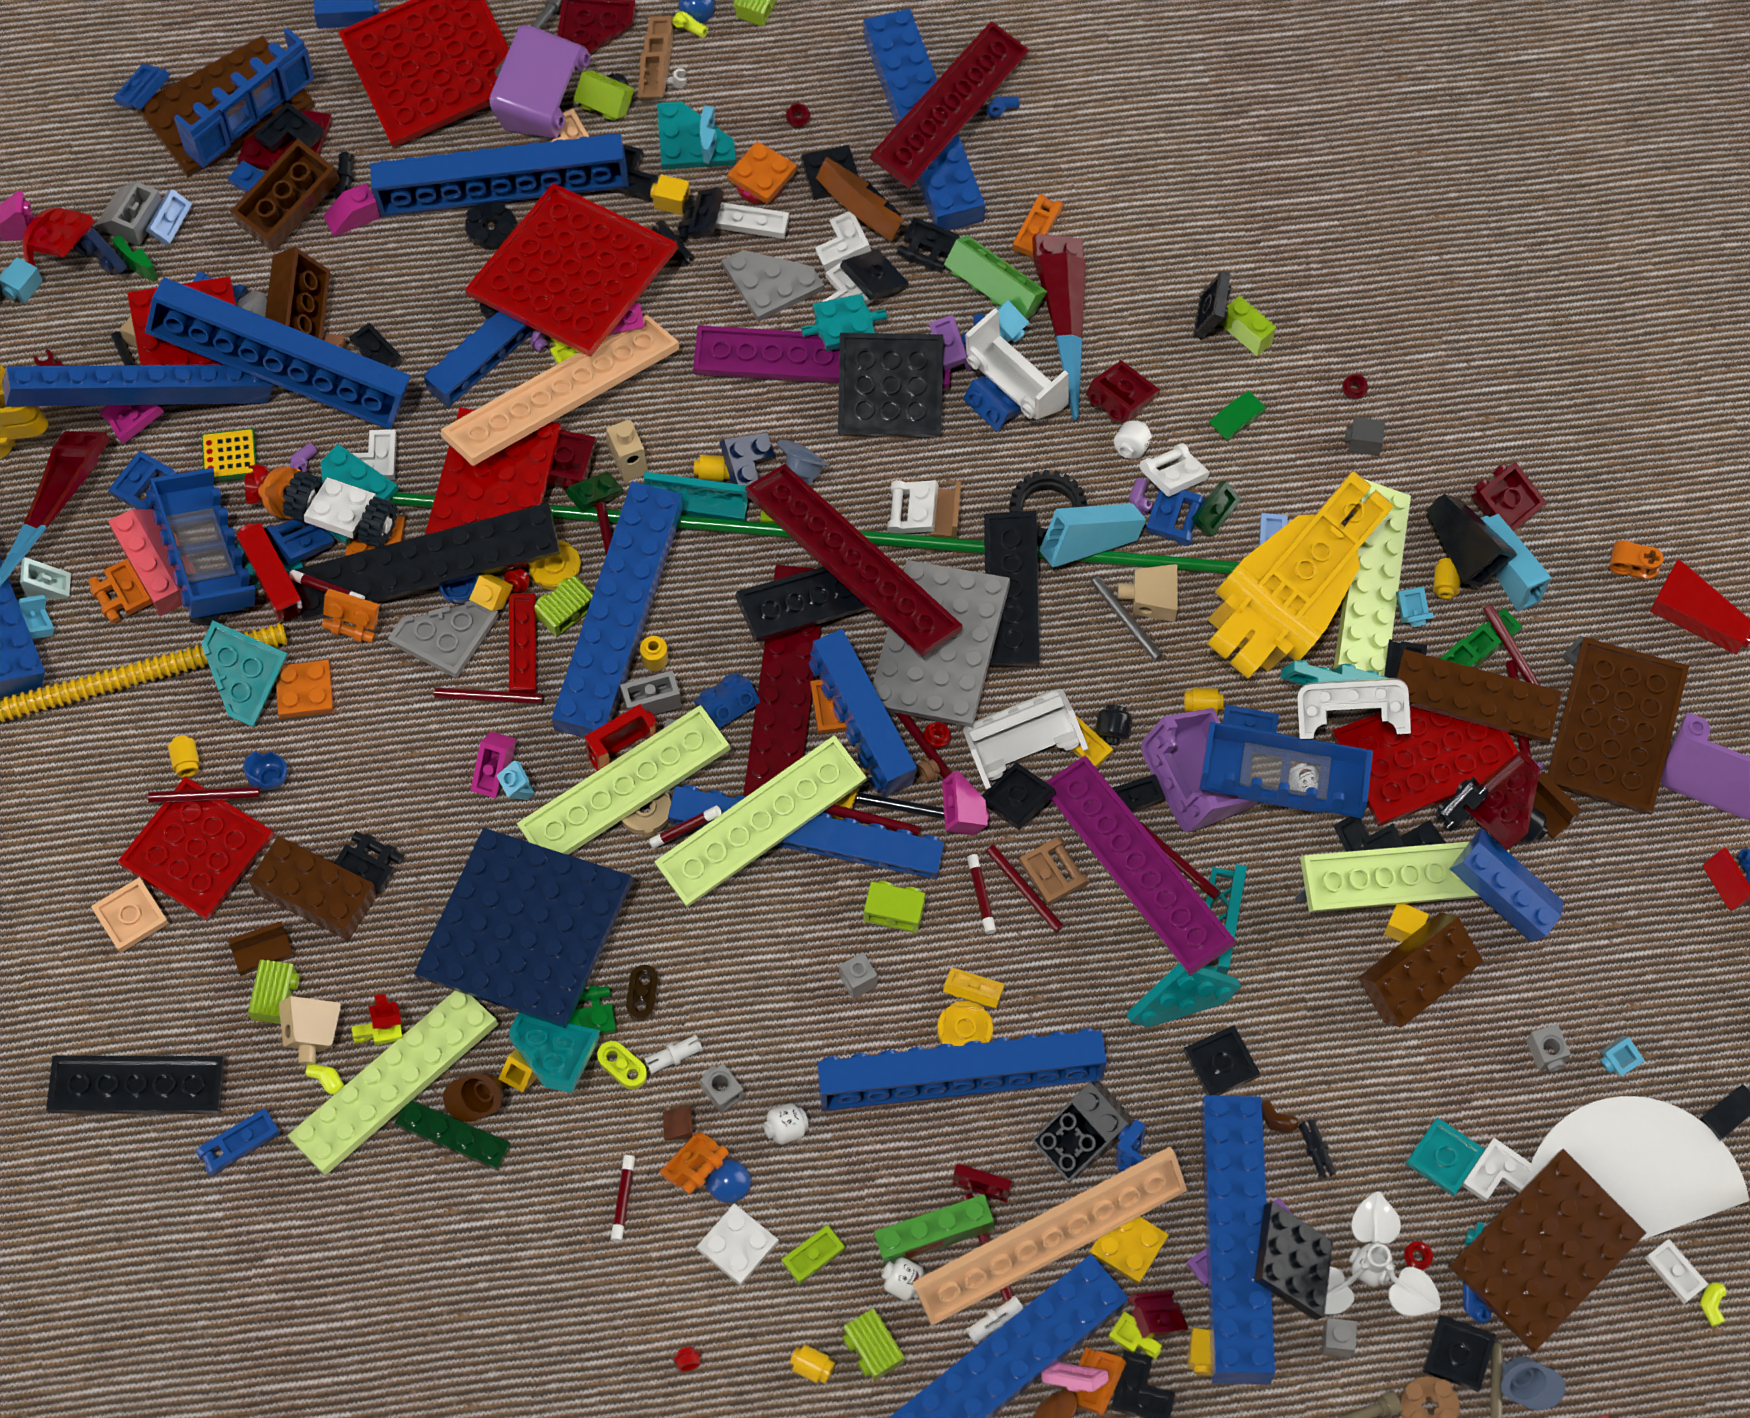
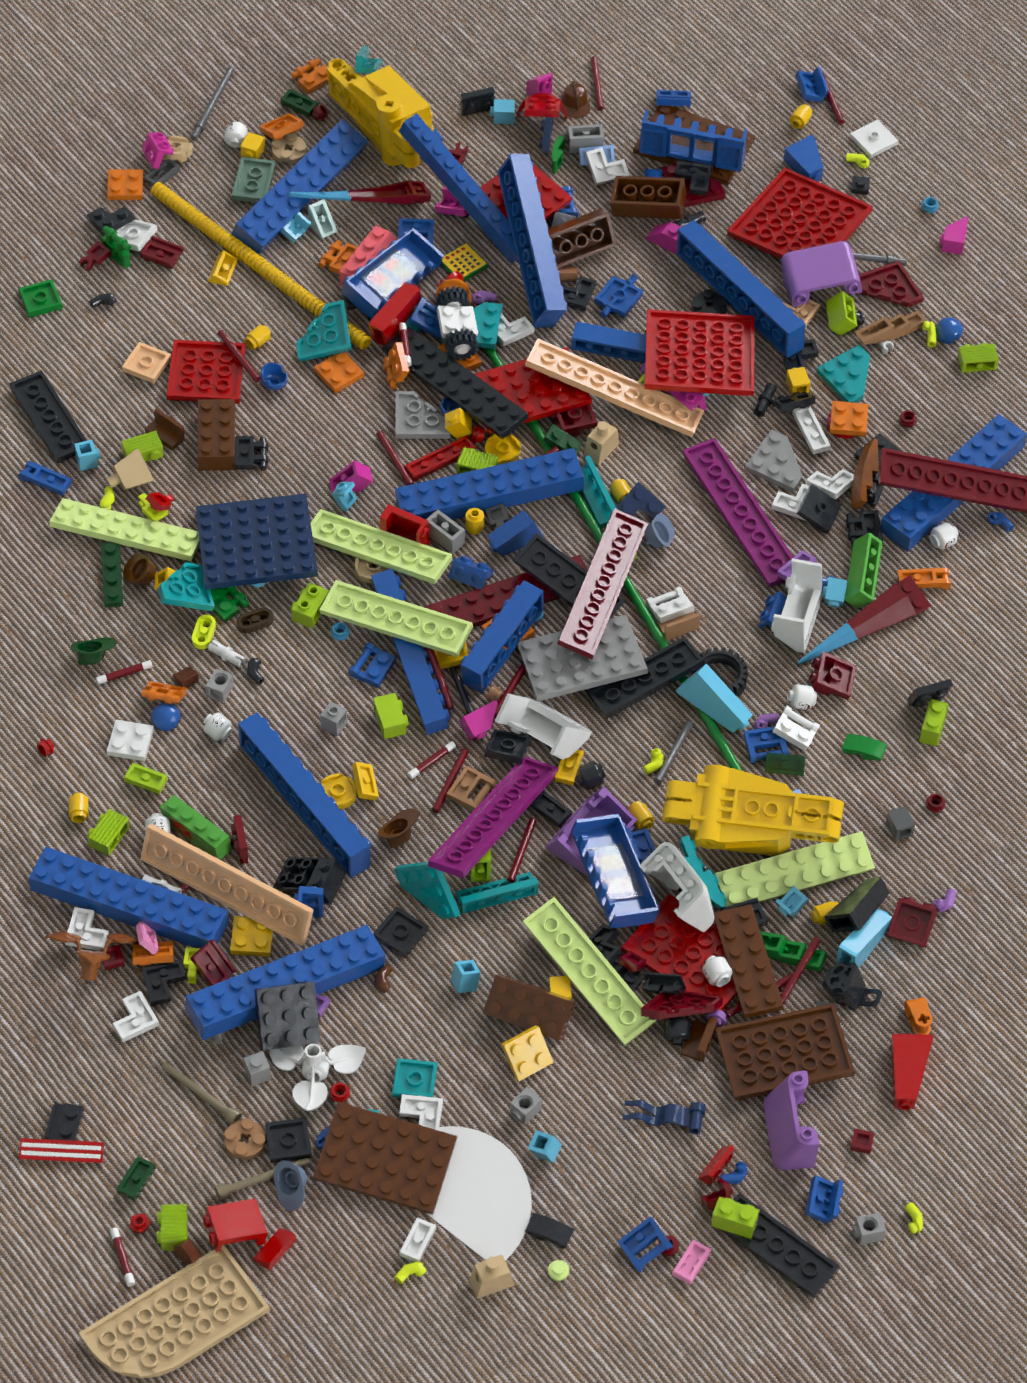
camera: 60 degrees right, 10 degrees down
dark red bar [649,806,721,848] -> none
medium azure slope [700,105,717,164] -> none
teal plate [801,293,887,351] -> none
black plate [838,333,943,438] -> none
red plate [924,722,951,748] -> none
tan torso [1117,565,1178,622] -> none
black pin [1298,1119,1337,1179] -> none
blue slope [1449,828,1564,942] -> none
none -> dark green piece [71,637,117,665]
none -> medium azure brick [74,439,100,471]
none -> yellow slope [208,250,238,286]
none -> black arm [247,658,264,685]
none -> lime brick [290,582,330,629]
none -> dark azure plate [330,622,349,640]
none -> blue plate [348,643,396,688]
none -> reddish brown piece [378,808,419,849]
none -> medium azure brick [451,960,481,993]
none -> dark grey plate [486,503,509,530]
none -> blue slope [487,510,545,556]
none -> yellow plate [501,1025,554,1081]
none -> reddish brown piece [561,80,590,118]
none -> white plate [585,148,629,185]
none -> dark red bar [590,56,604,111]
none -> blue plate [594,274,643,318]
none -> dark red plate [619,951,647,972]
none -> dark blue flag [622,1100,706,1134]
none -> neon yellow arm [643,748,664,775]
none -> white head [702,956,732,987]
none -> black piece [822,962,882,1011]
none -> white head [930,522,958,550]
none -> medium lavender arm [933,889,956,912]

